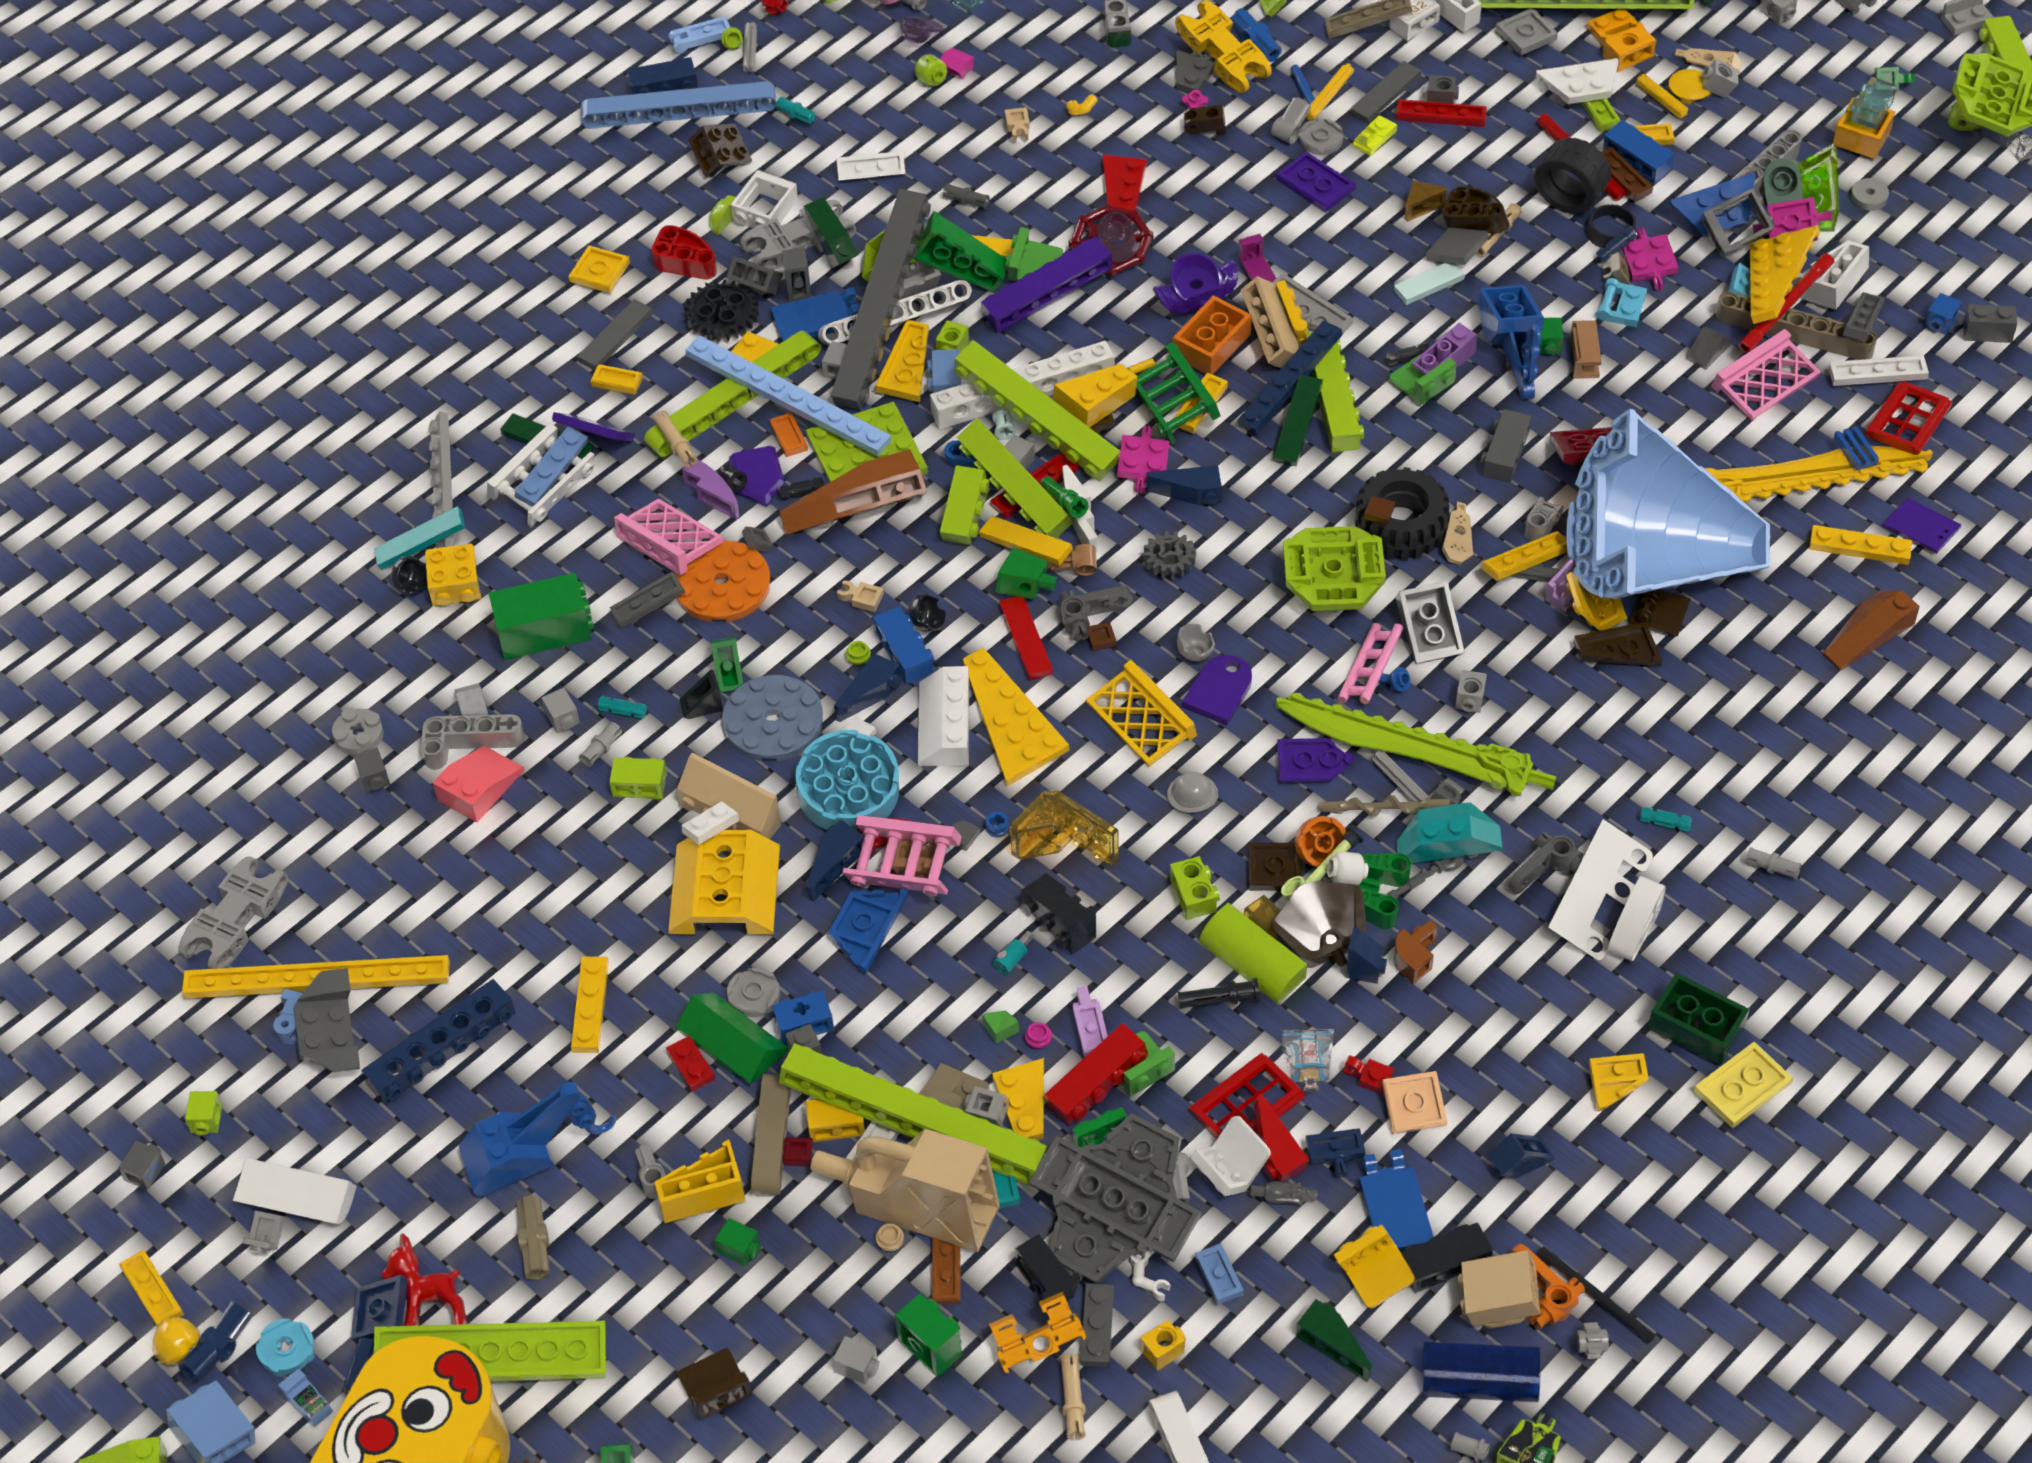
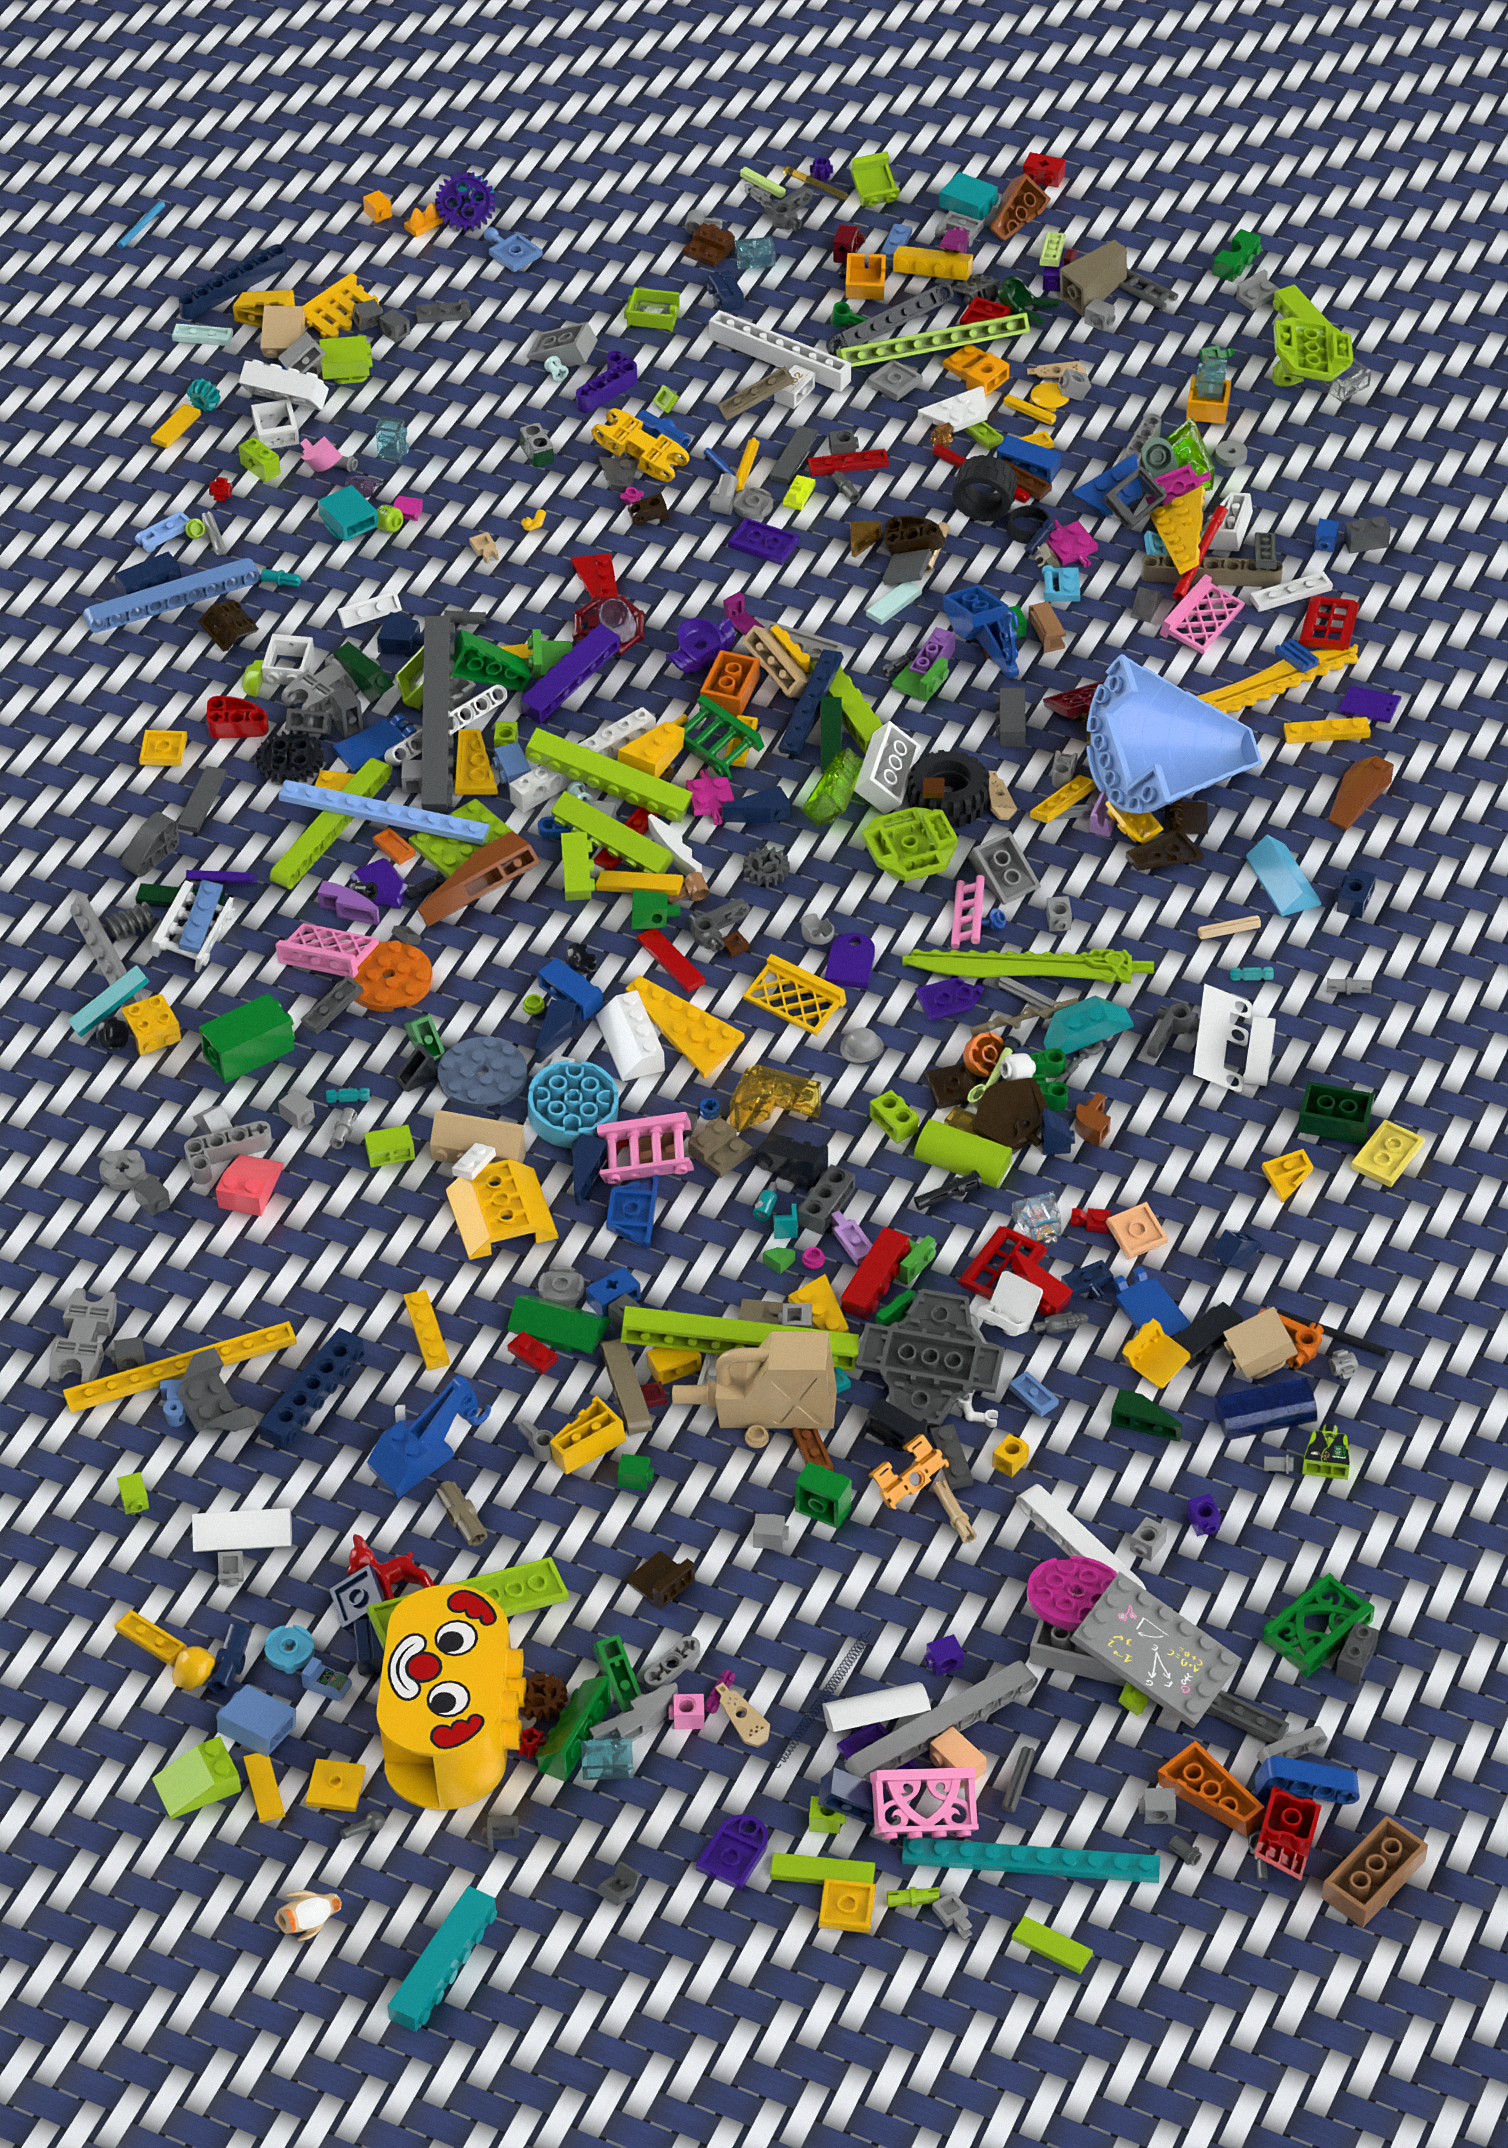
camera: 20 degrees left, 5 degrees down
dark grey brick [118,1141,165,1190] -> none
yellow tile [590,364,643,395] -> none
tan pin [654,410,697,468] -> none
tan plate [837,581,884,612] -> none
green pin [1041,476,1089,518] -> none
dark grey tile [1430,780,1461,805] -> none
none -> dark grey piece [104,902,153,942]
none -> dark grey brick [110,1337,146,1373]
none -> dark grey beam [121,812,179,877]
none -> teal brick [318,485,378,542]
none -> dark blue torso [377,612,424,655]
none -> white tile [395,1405,406,1423]
none -> dark tan plate [688,1118,753,1178]
none -> teal panel [773,1203,798,1239]
none -> dark grey brick [797,1164,855,1235]
none -> clear neon green wedge [801,747,863,827]
none -> dark grey axle [832,471,861,503]
none -> white brick [854,721,921,815]
none -> clear orange tile [929,422,953,448]
none -> tan axle [1197,915,1261,940]
none -> medium azure slope [1246,835,1321,916]
none -> dark blue brick [1335,868,1377,919]

